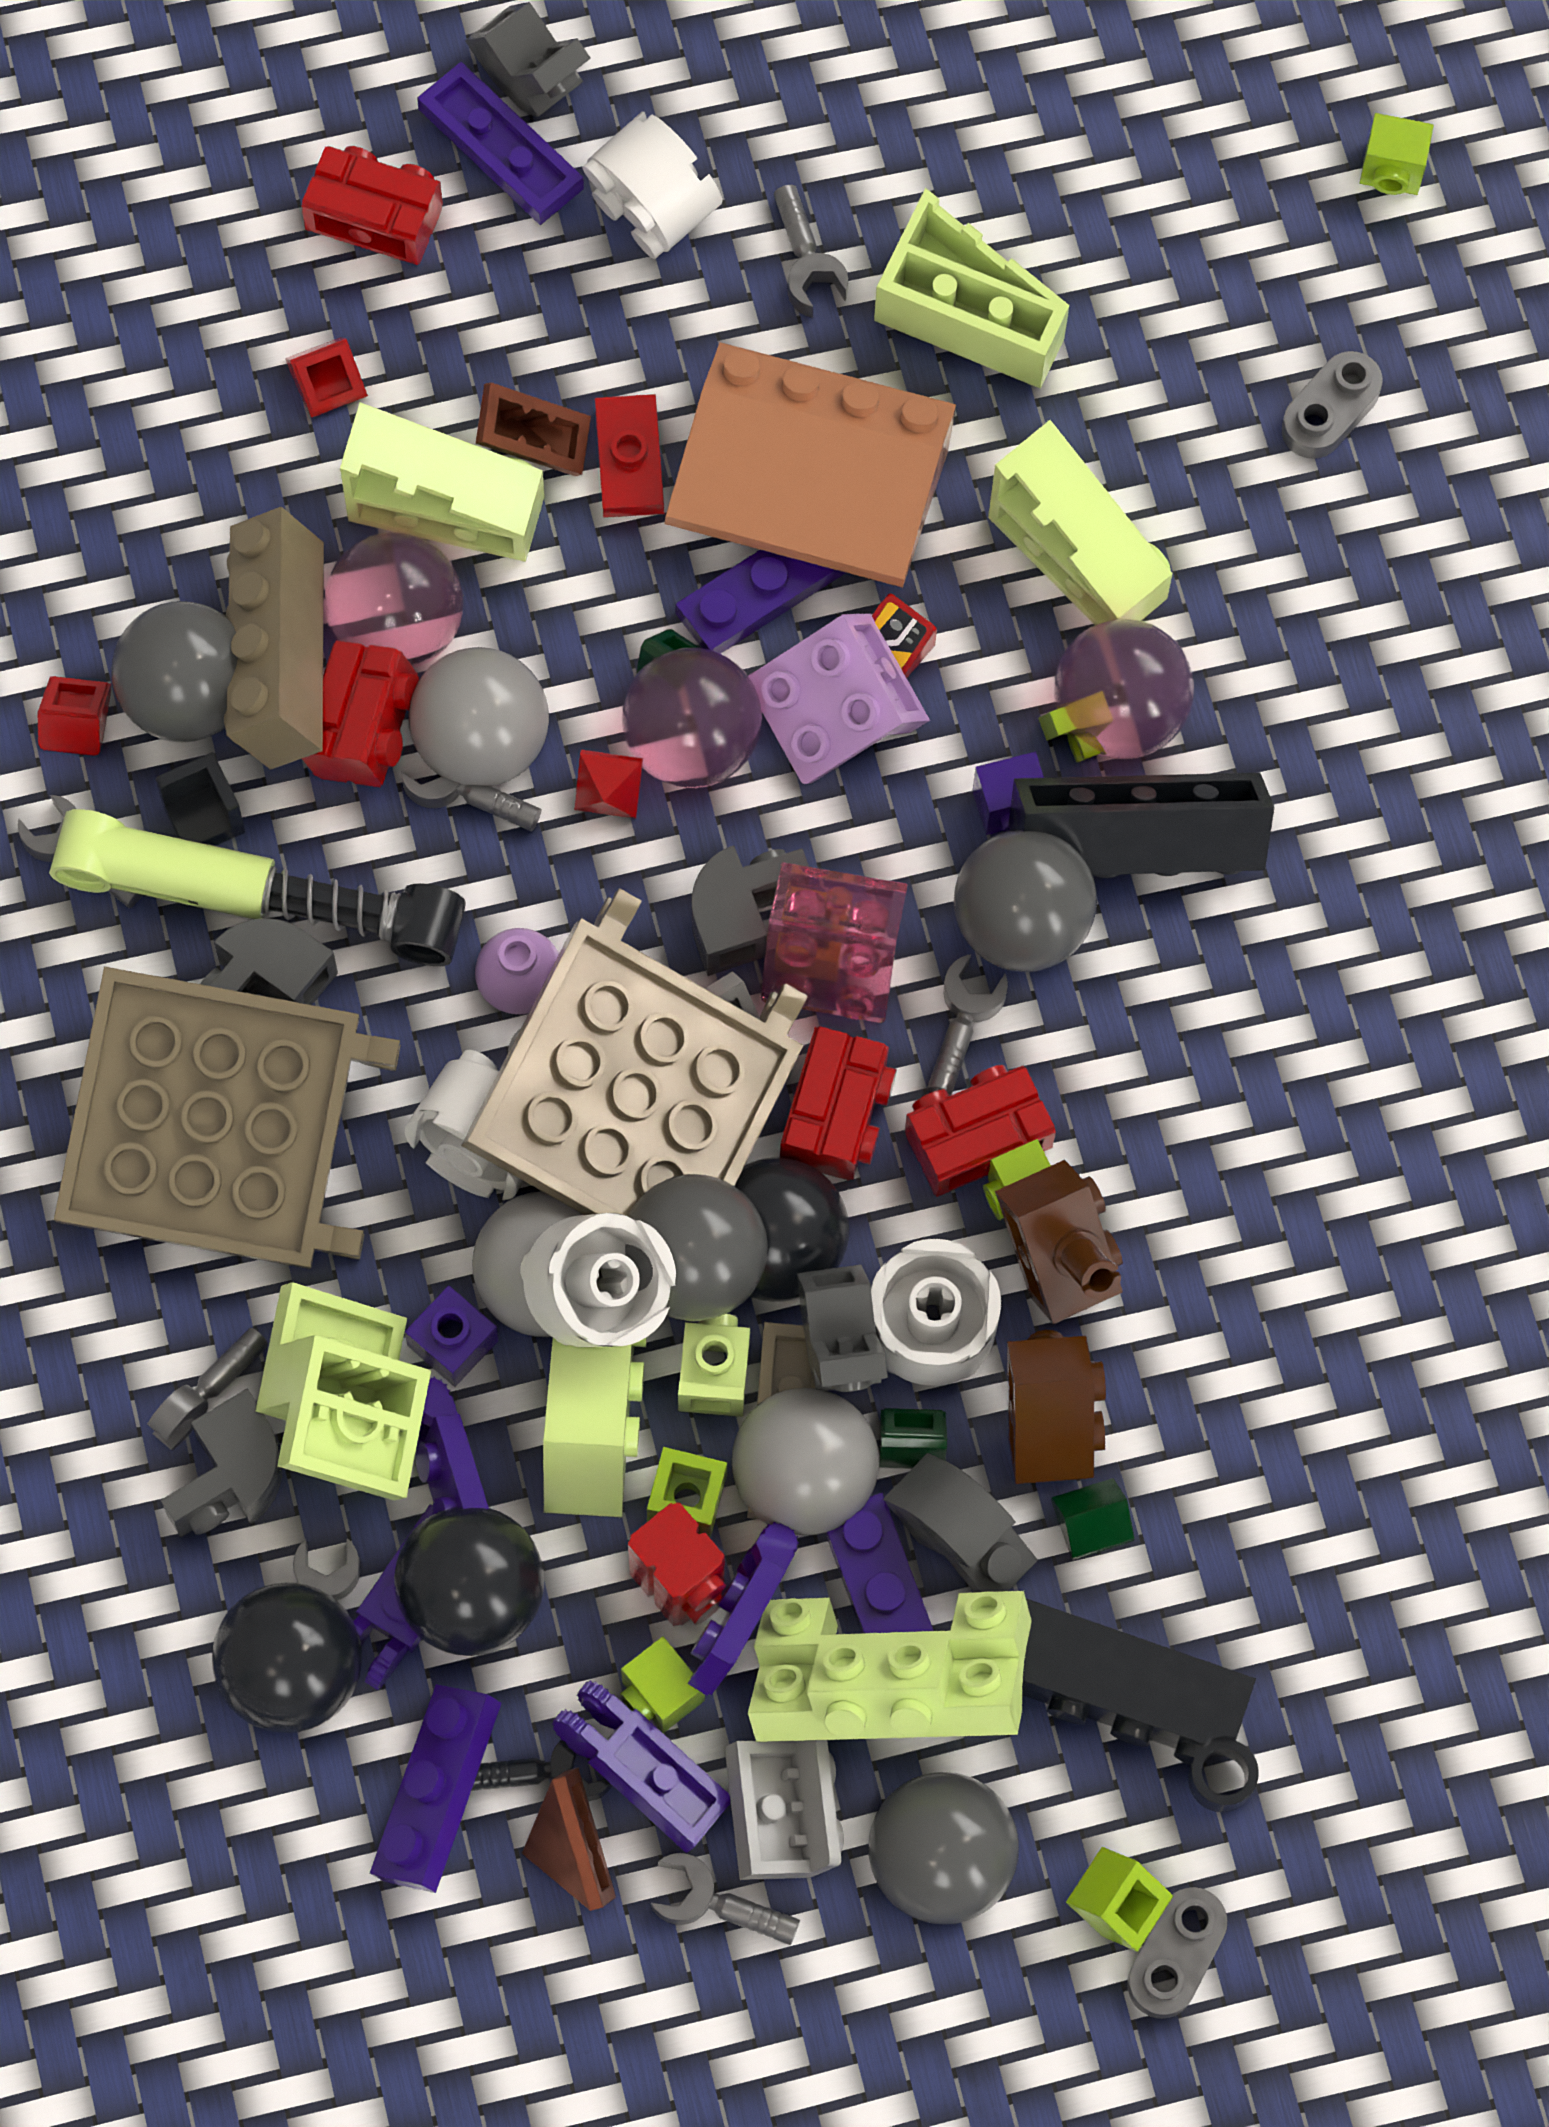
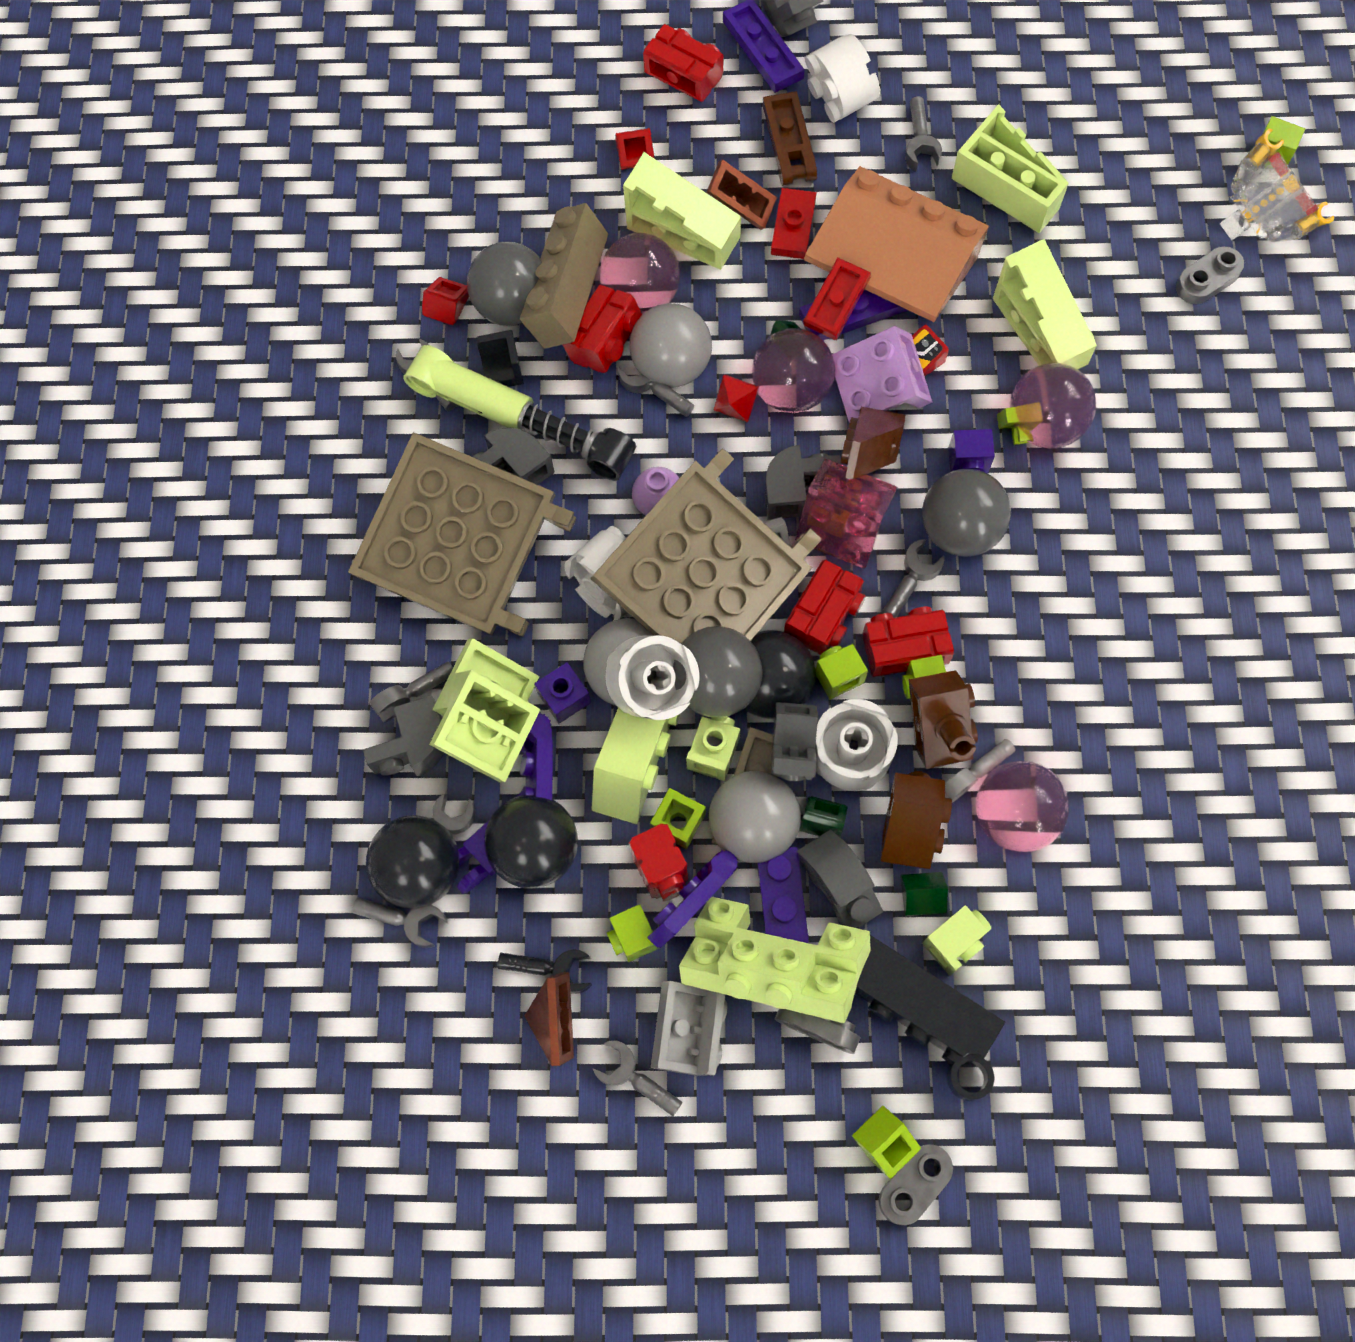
camera: 20 degrees right, 0 degrees up
dark purple plate [369,1684,502,1893] -> none
hinge [552,1680,731,1853] -> none
dark grey piece [868,1772,1019,1924] -> none
black hinge [1008,773,1275,878] -> none
none -> flat silver piece [352,897,448,948]
none -> reddish brown plate [762,91,817,186]
none -> flat silver plate [775,1009,861,1054]
none -> red plate [803,257,871,341]
none -> lime plate [816,644,868,700]
none -> reddish brown slope [840,406,906,479]
none -> yellowish green brick [922,905,991,976]
none -> light grey piece [945,739,1015,803]
none -> clear pink piece [976,761,1069,852]
none -> clear torso [1219,129,1334,242]

